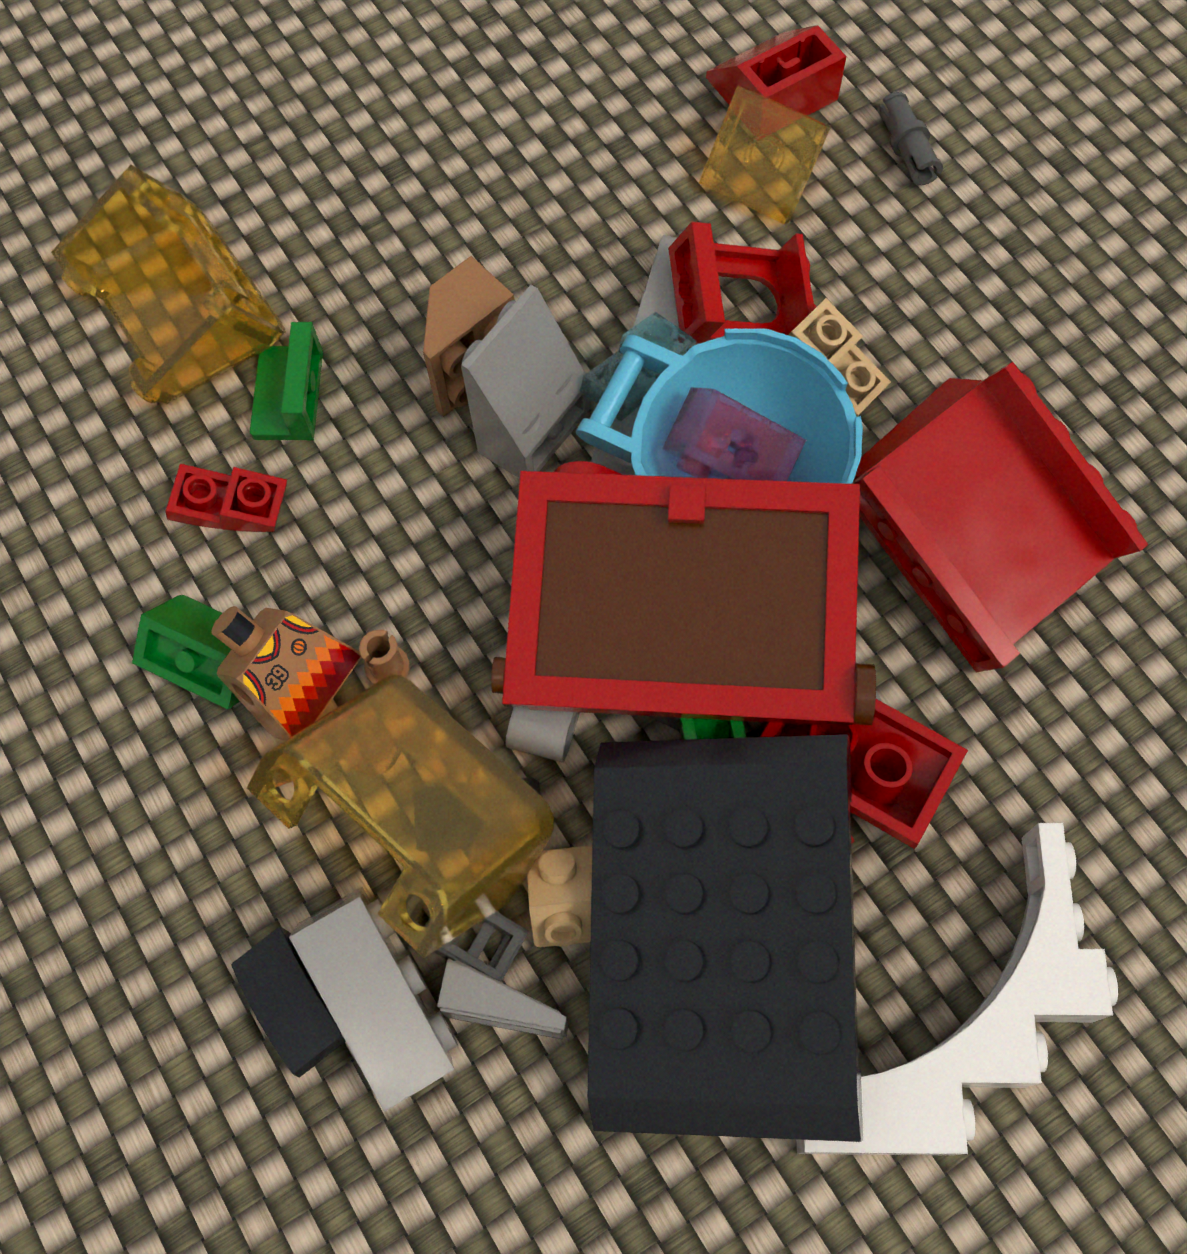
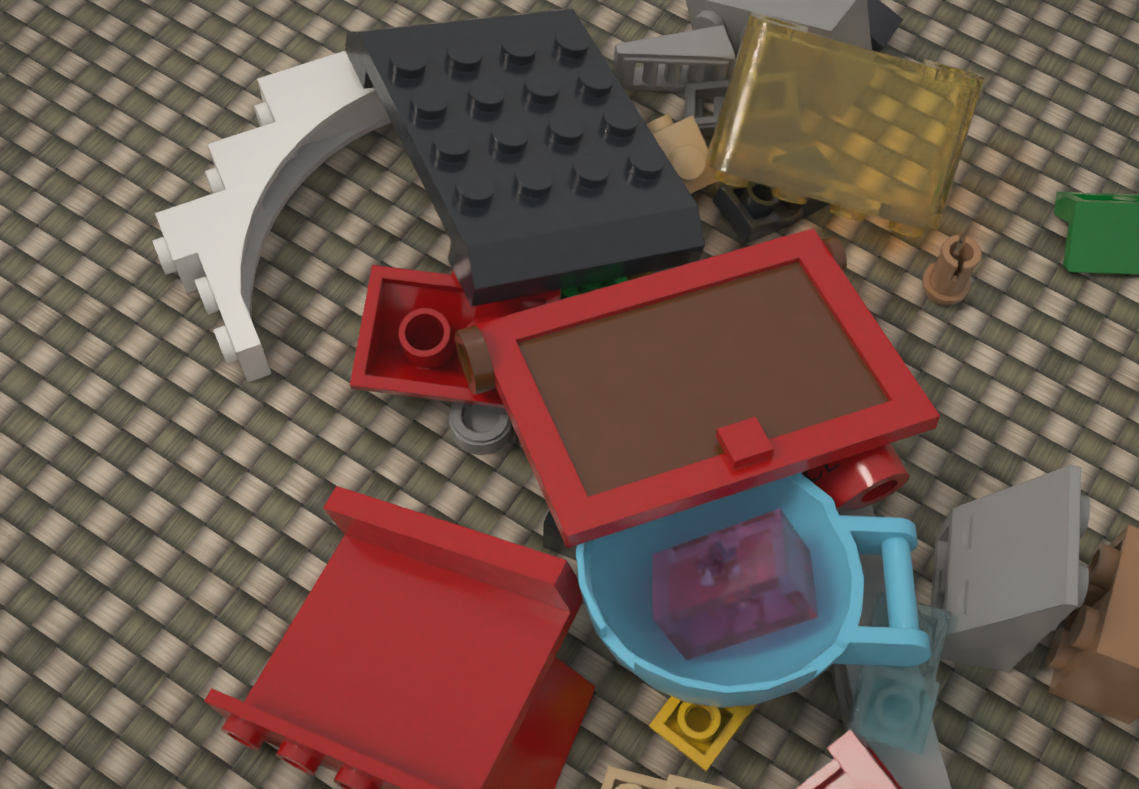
camera: 150 degrees right, 5 degrees down
torso [211,606,362,746] -> none

